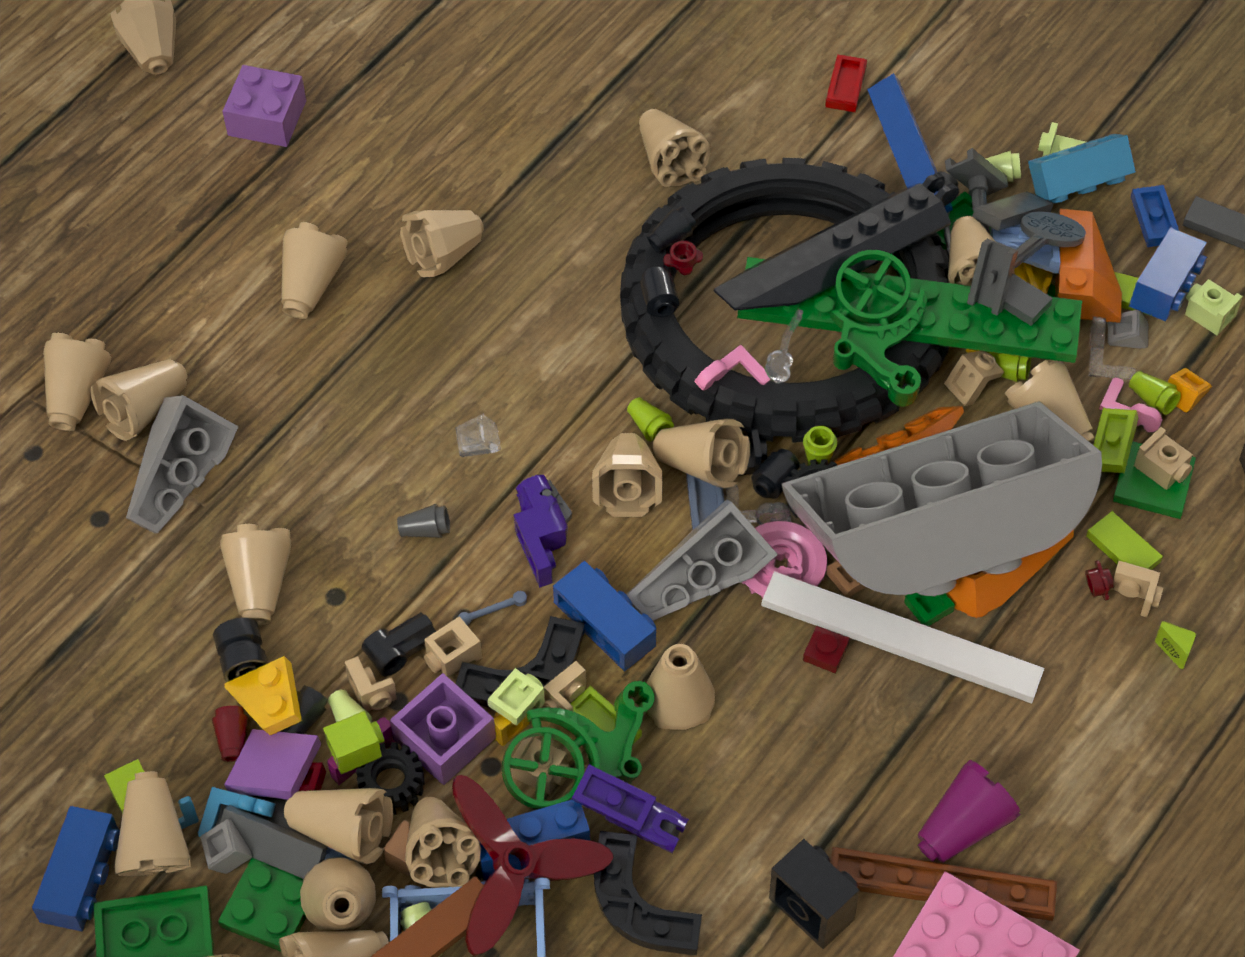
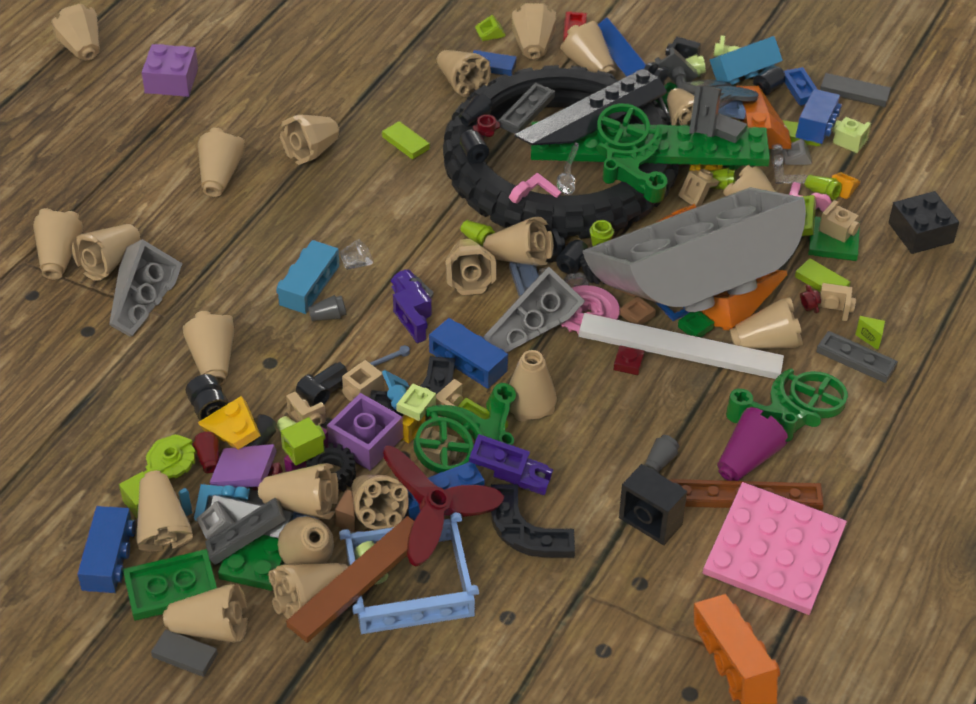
camera: 10 degrees left, 10 degrees down
none -> lime piece [144,434,196,479]
none -> dark grey tile [205,498,286,565]
none -> dark azure brick [276,240,340,314]
none -> lime tile [382,121,430,160]
none -> dark azure piece [382,370,409,410]
none -> blue tile [473,50,516,76]
none -> lime slope [475,15,506,41]
none -> dark grey tile [499,83,555,134]
none -> tan cone [512,3,556,59]
none -> tan cone [560,21,616,76]
none -> dark grey cone [644,435,679,472]
none -> black bracket [665,36,701,59]
none -> green piece [726,368,848,442]
none -> tan cone [729,297,803,349]
none -> black brick [753,66,786,96]
none -> dark grey tile [816,331,898,383]

